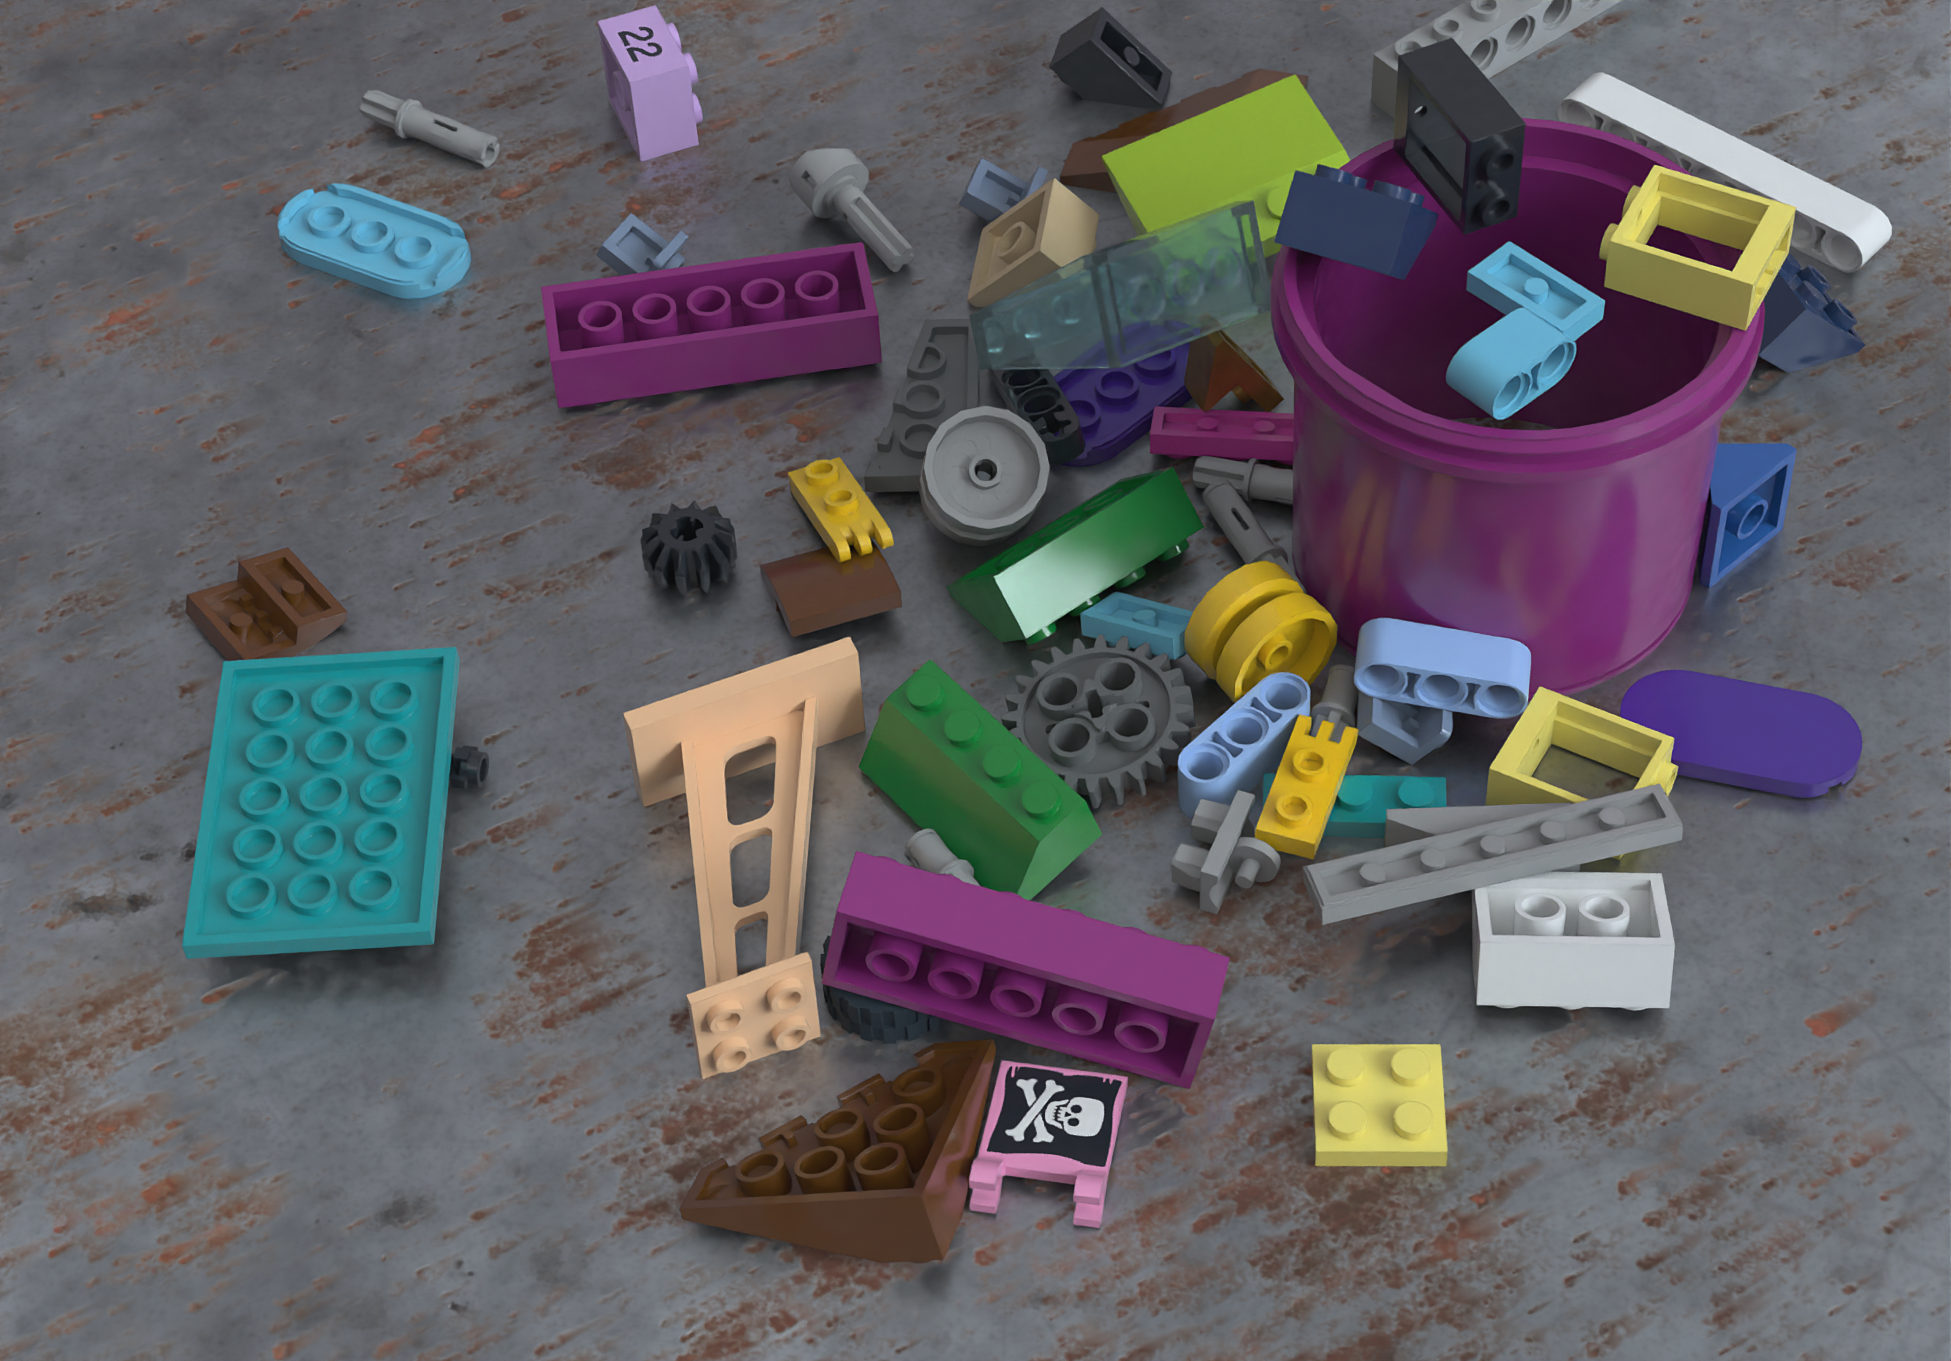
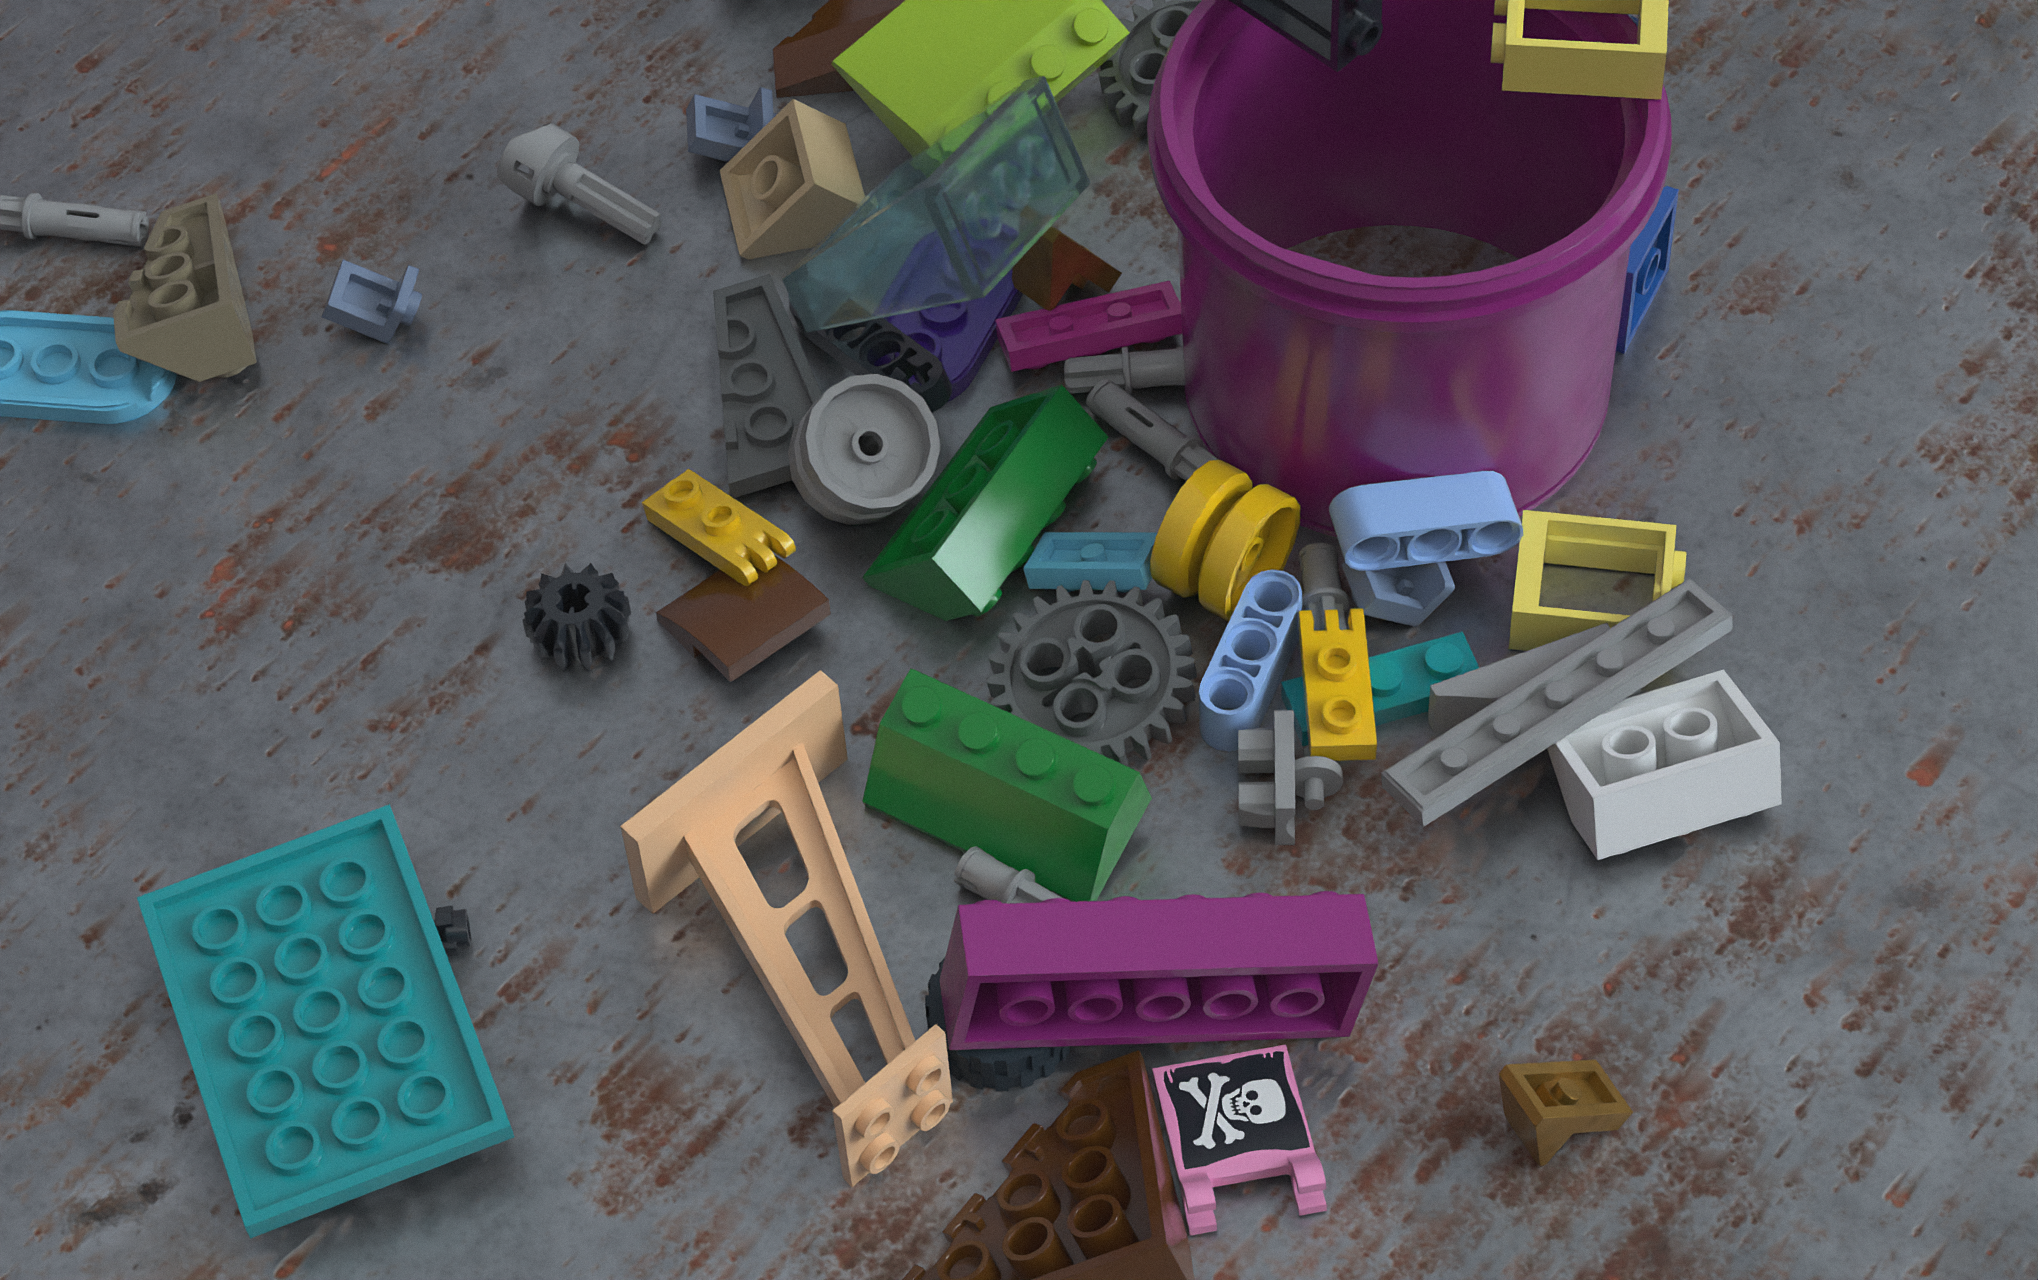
camera: 20 degrees left, 5 degrees up
reddish brown slope [185,547,348,661] -> none
magenta brick [541,242,882,408] -> none
lavender brick [597,5,703,162] -> none
dark blue slope [1274,164,1439,280] -> none
light yellow plate [1311,1044,1448,1166] -> none
medium azure beam [1446,308,1577,420] -> none
medium azure plate [1466,241,1605,341] -> none
dark purple tile [1619,670,1862,797] -> none
none -> dark tan wedge [113,193,257,382]
none -> pearl gold slope [1499,1060,1633,1167]

